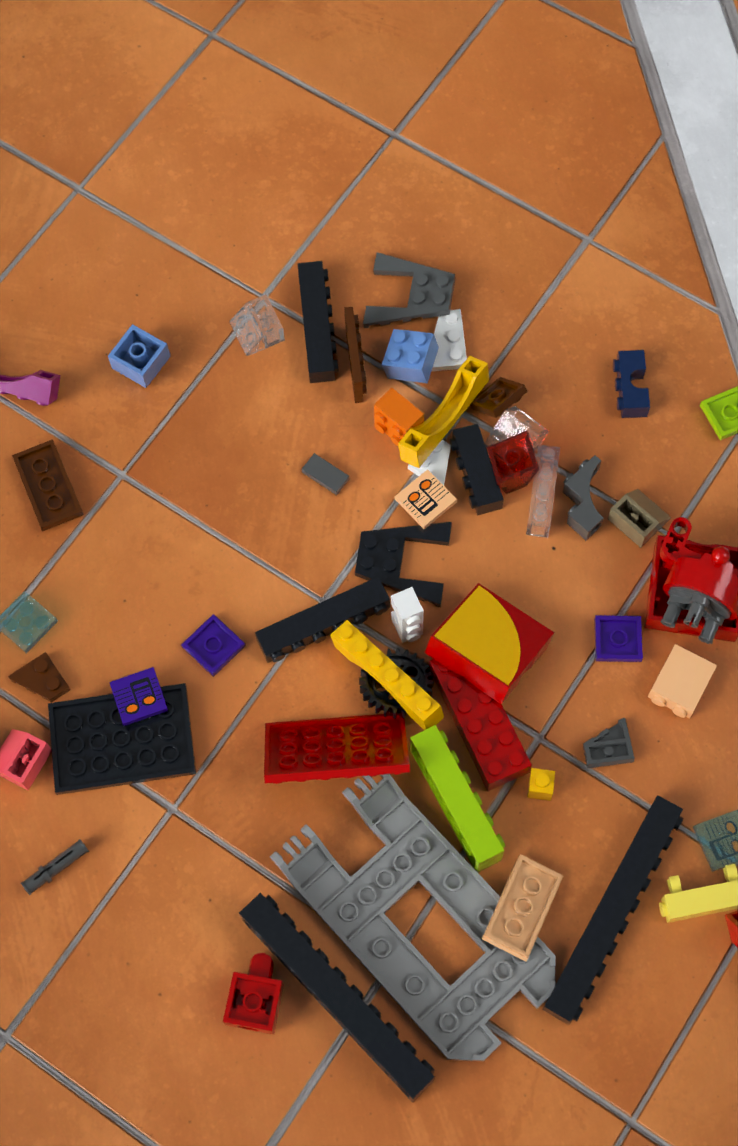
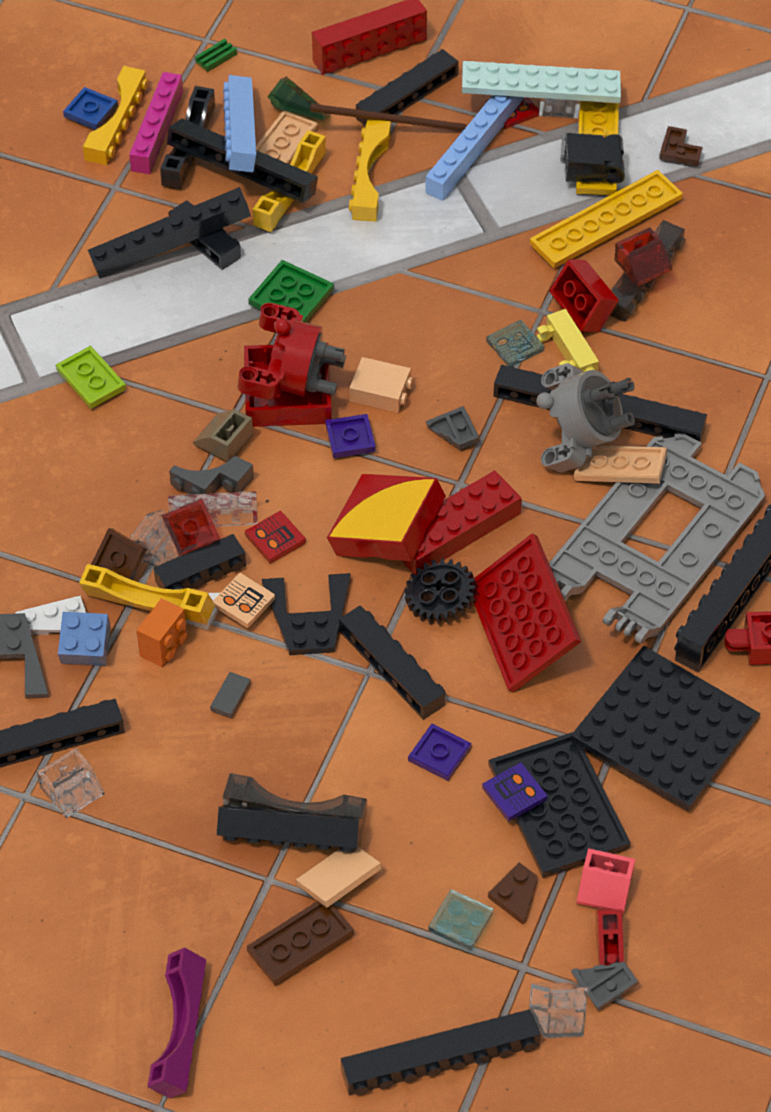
camera: 105 degrees left, 15 degrees down
dark grey pin [21,839,89,895] -> none
medium blue brick [108,324,171,388] -> none
yellow arch [330,620,444,730] -> none
reddish brown plate [344,307,367,403] -> none
white arch [391,587,424,643] -> none
lime brick [410,725,506,873] -> none
yellow brick [527,768,555,801] -> none
dark blue arch [613,350,650,418] -> none
none -> black brick [217,804,363,852]
none -> clear smoke arch [223,773,367,829]
none -> red tile [245,510,306,564]
none -> light nougat tile [296,847,382,907]
none -> light grey piece [536,363,635,473]
none -> black plate [570,645,761,811]

